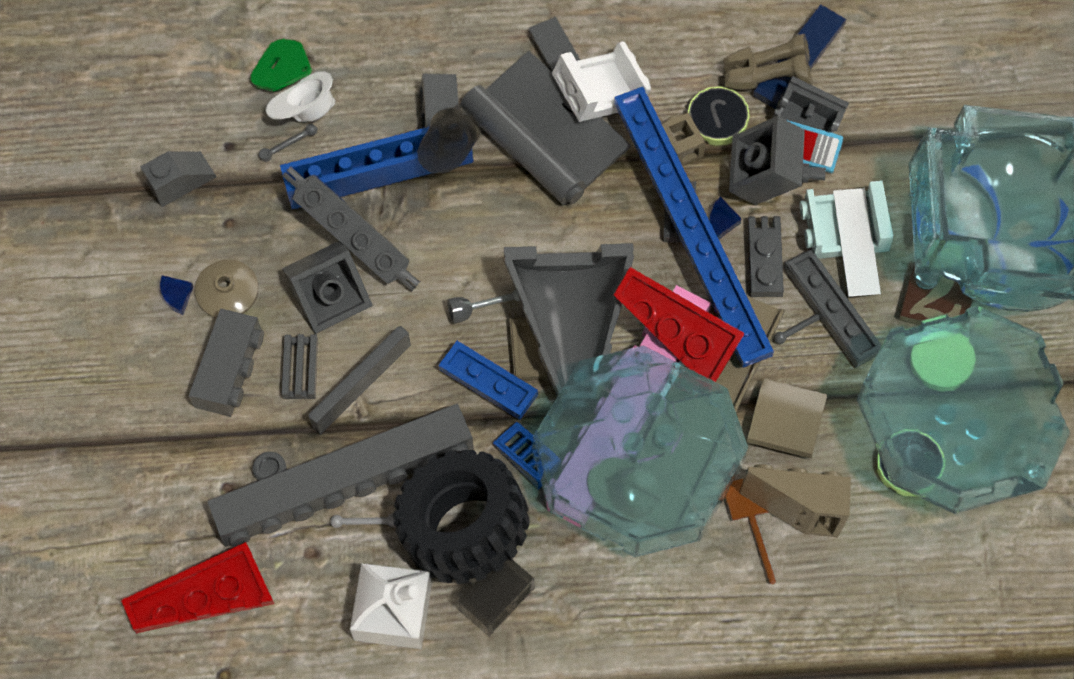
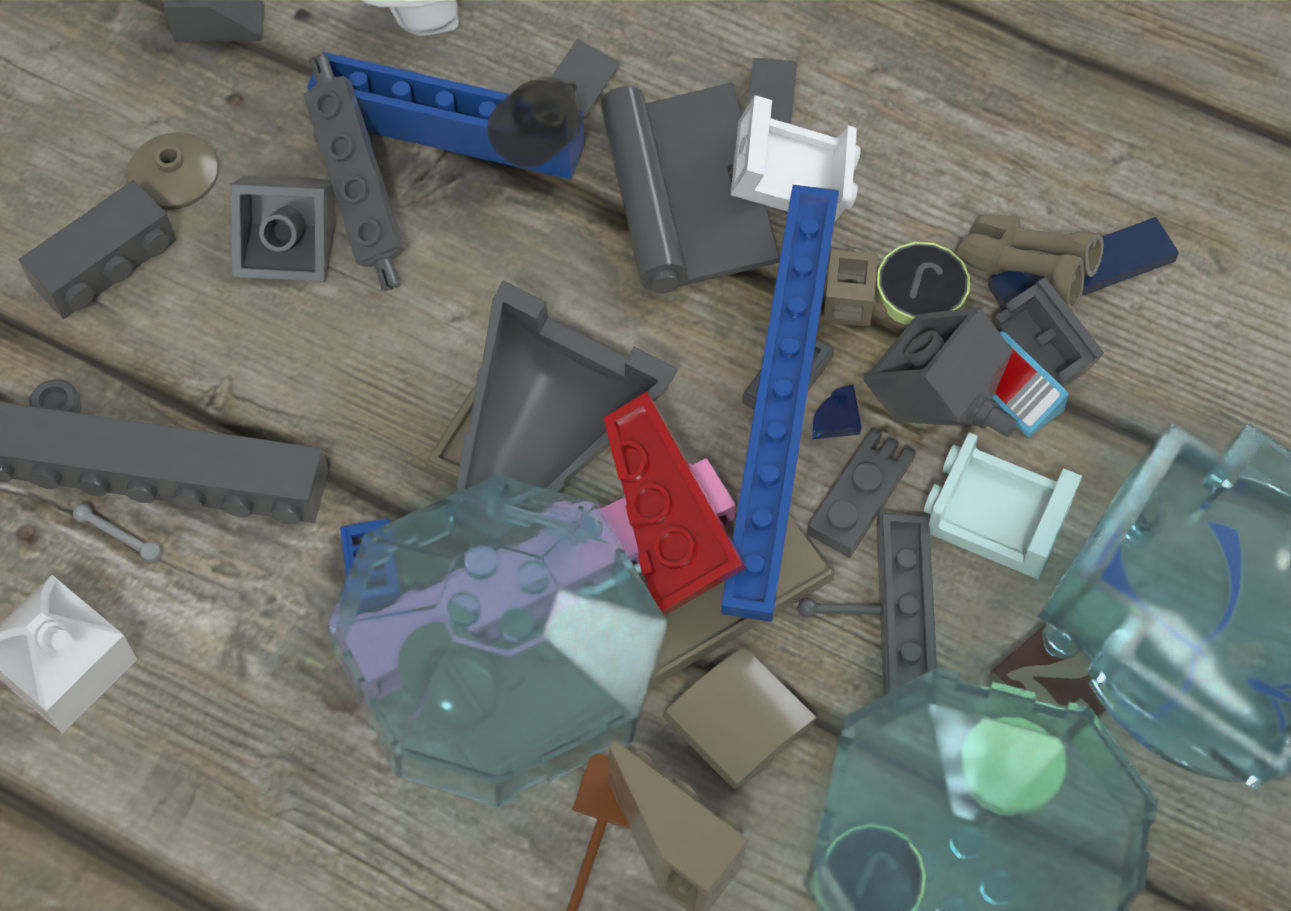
camera: 30 degrees right, 5 degrees down
clear blue tile [160,275,194,315] -> none
dark grey hinge [259,124,317,162] -> none
dark grey tile [282,334,318,399] -> none
dark grey tile [308,326,411,435] -> none
black tyre [393,449,530,584] -> none
blue plate [438,341,538,420] -> none
hinge [447,289,520,324] -> none
clear smoke brick [457,559,535,637] -> none
white sticker [833,188,881,297] -> none

